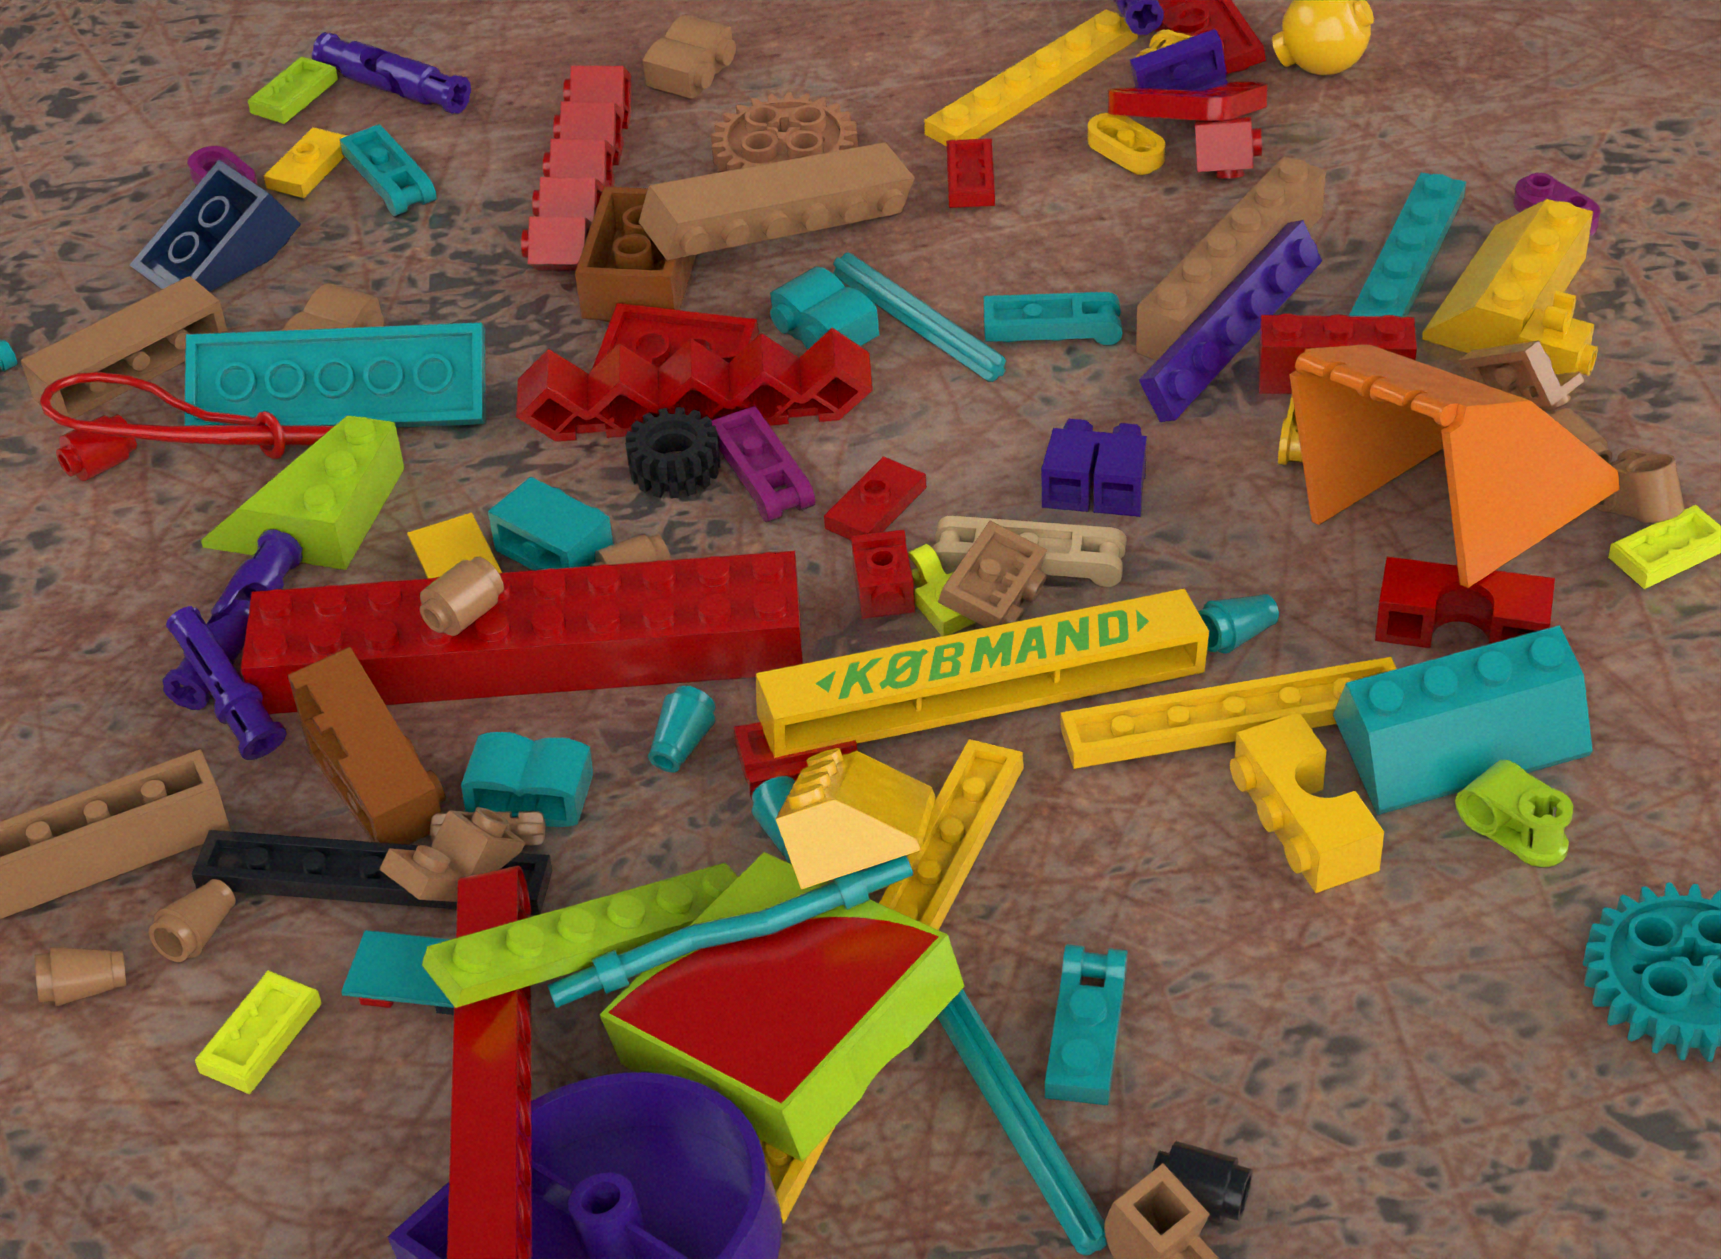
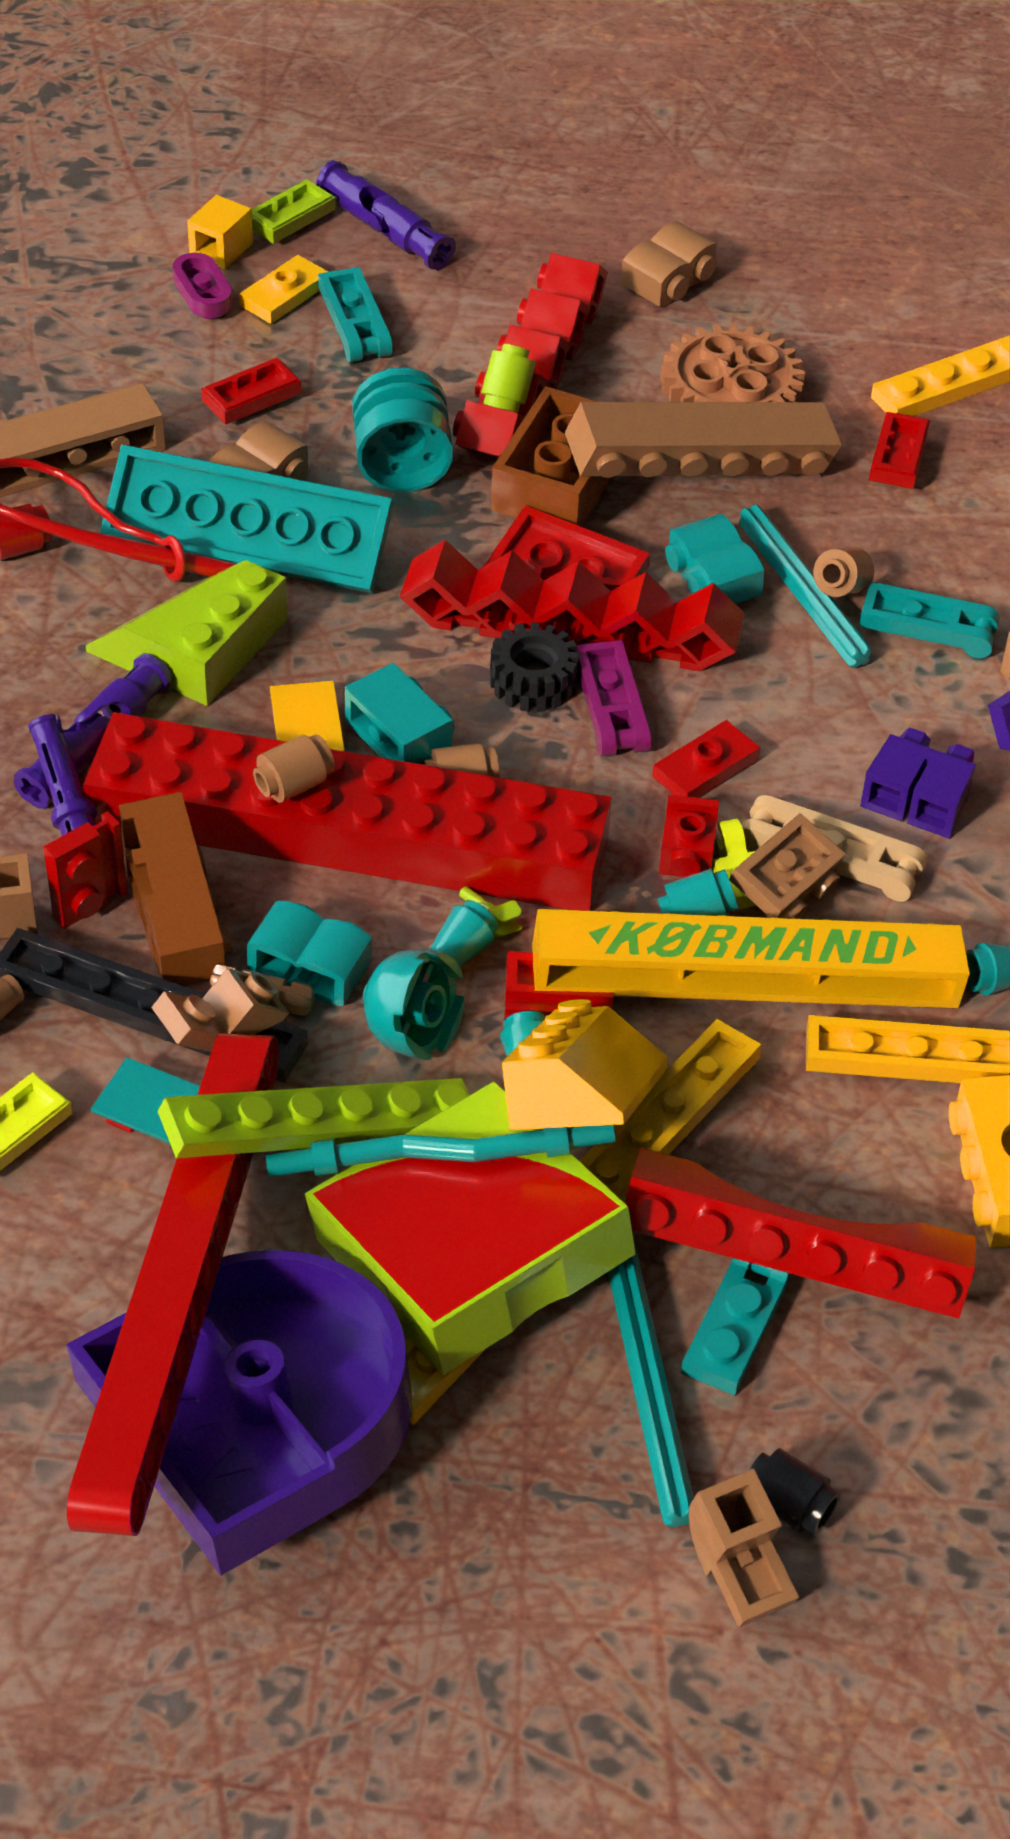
camera: 10 degrees right, 5 degrees up
dark blue slope [130,160,301,292] -> none
none -> red plate [43,811,128,929]
none -> yellow brick [187,195,253,269]
none -> red plate [201,357,302,425]
none -> teal wheel [352,368,453,492]
none -> teal cylinder [363,949,465,1060]
none -> lime hand [459,886,522,938]
none -> lime brick [481,344,536,413]
none -> red arch [625,1147,976,1319]
none -> teal brick [657,869,739,916]
none -> medium nougat brick [813,547,874,597]

